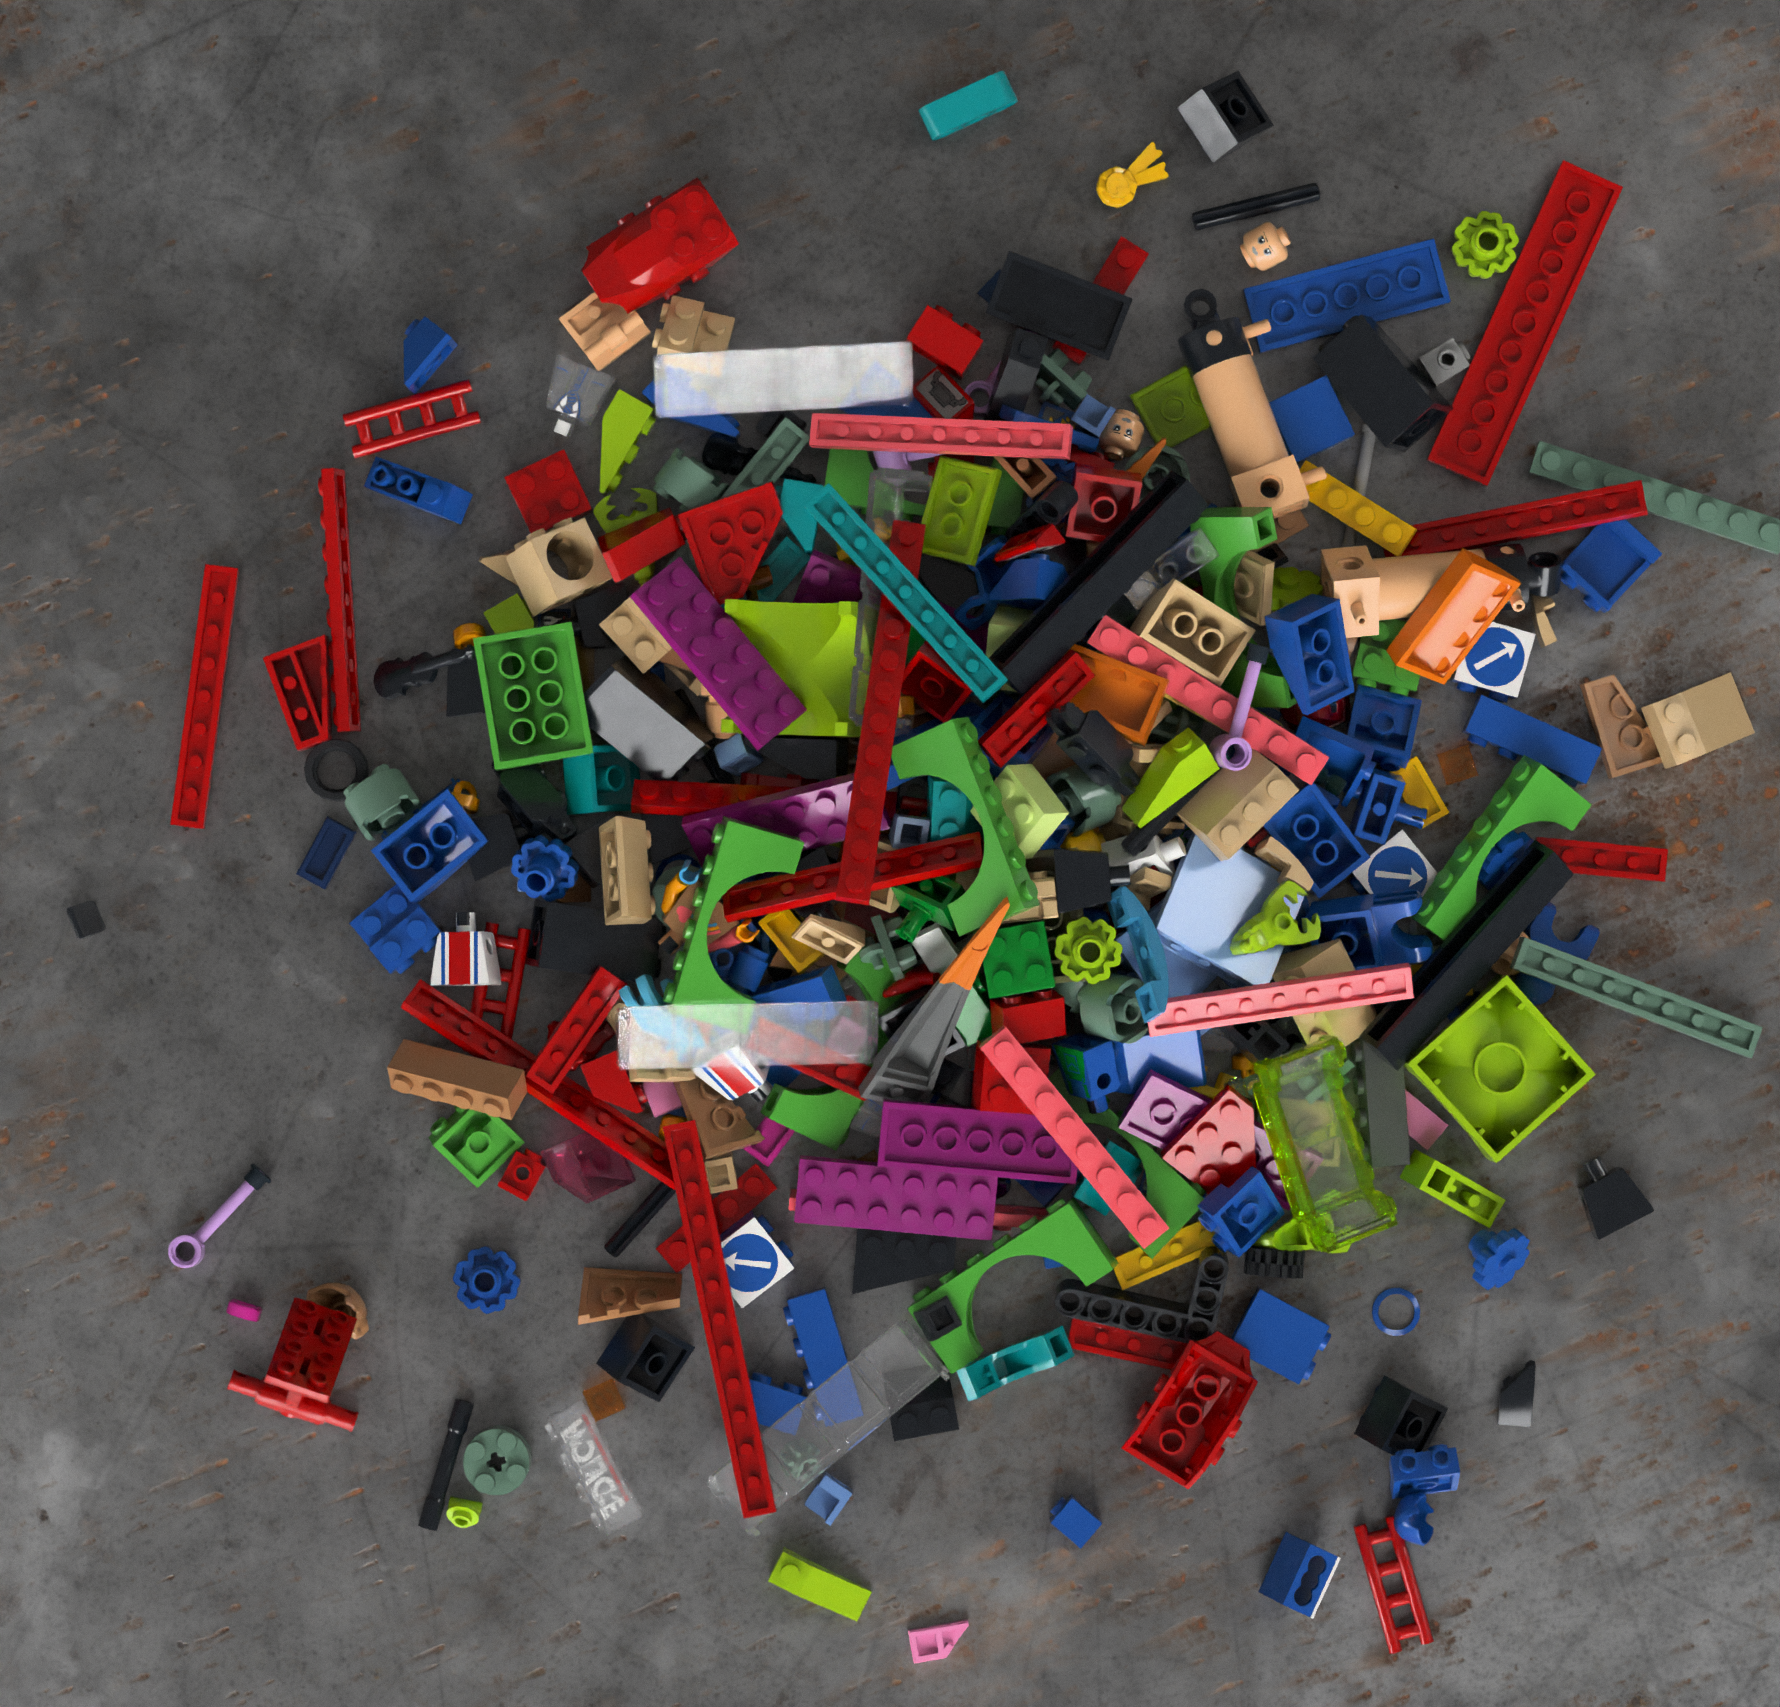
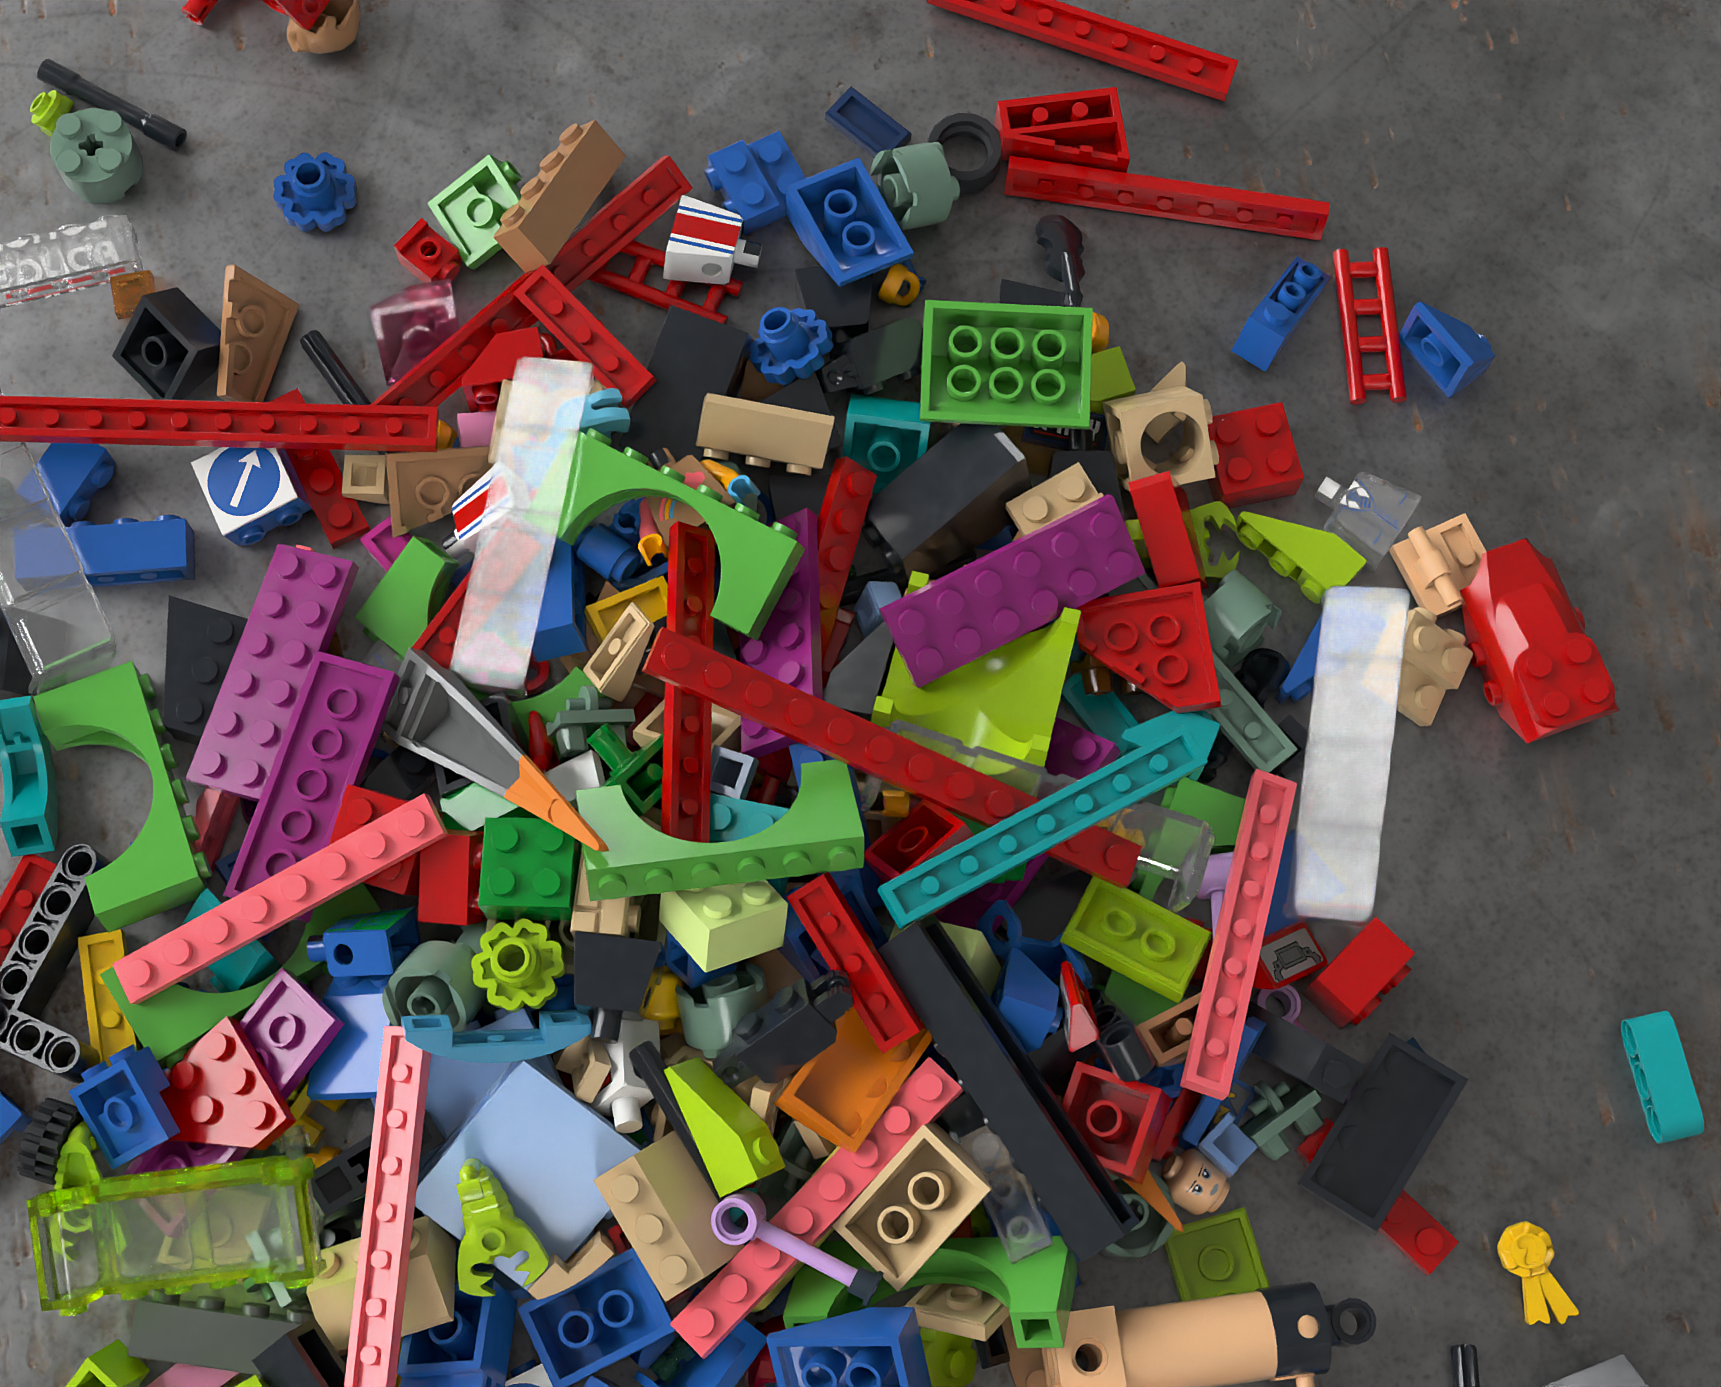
camera: 95 degrees right, 15 degrees down
black slope [913,1296,963,1342] -> none

